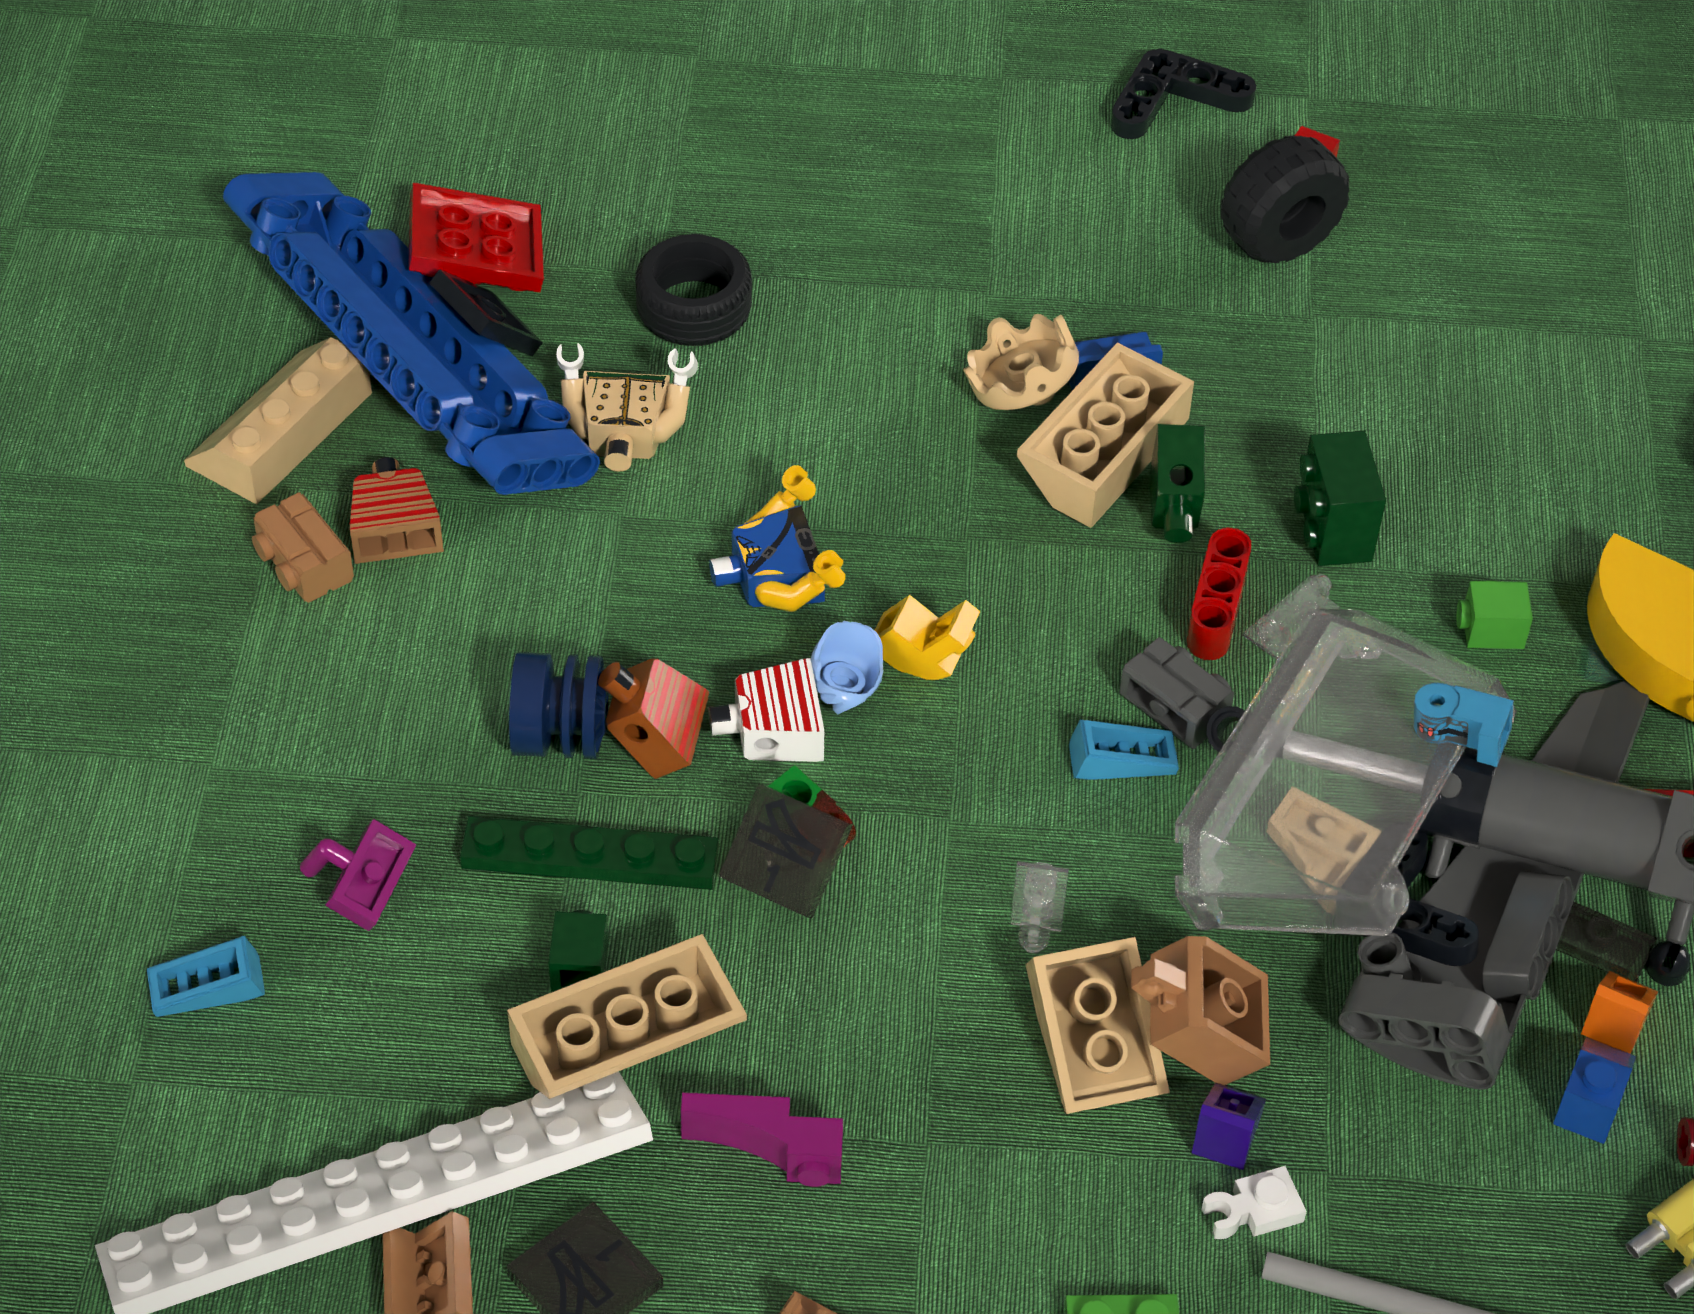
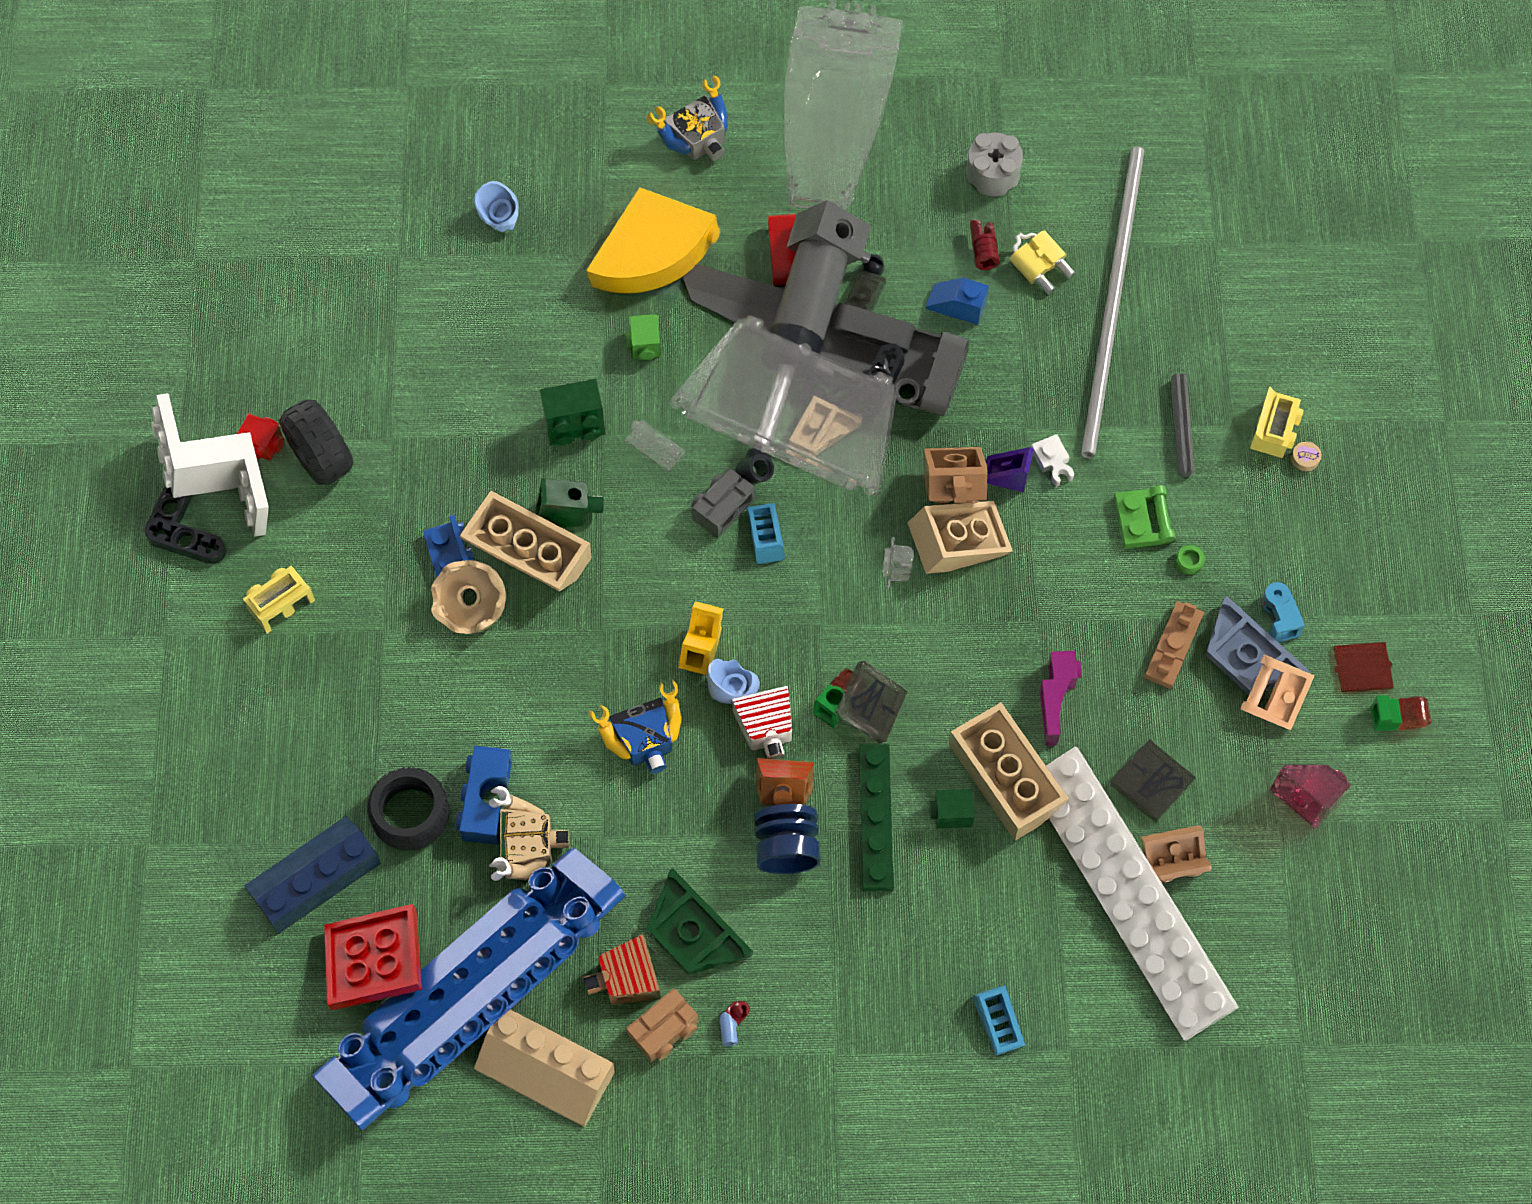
camera: 95 degrees left, 15 degrees up
magenta plate [300,819,417,931] -> none
black tile [429,269,543,356] -> none
red beam [1187,527,1252,660] -> none
dark azure leg [1414,683,1514,767] -> none
orange slope [1581,971,1658,1054] -> none
none -> white bracket [152,393,269,537]
none -> light yellow window [243,566,315,634]
none -> dark blue slope [244,816,381,934]
none -> blue arch [456,746,513,845]
none -> dark green wing [646,868,753,975]
none -> arm [719,1000,750,1046]

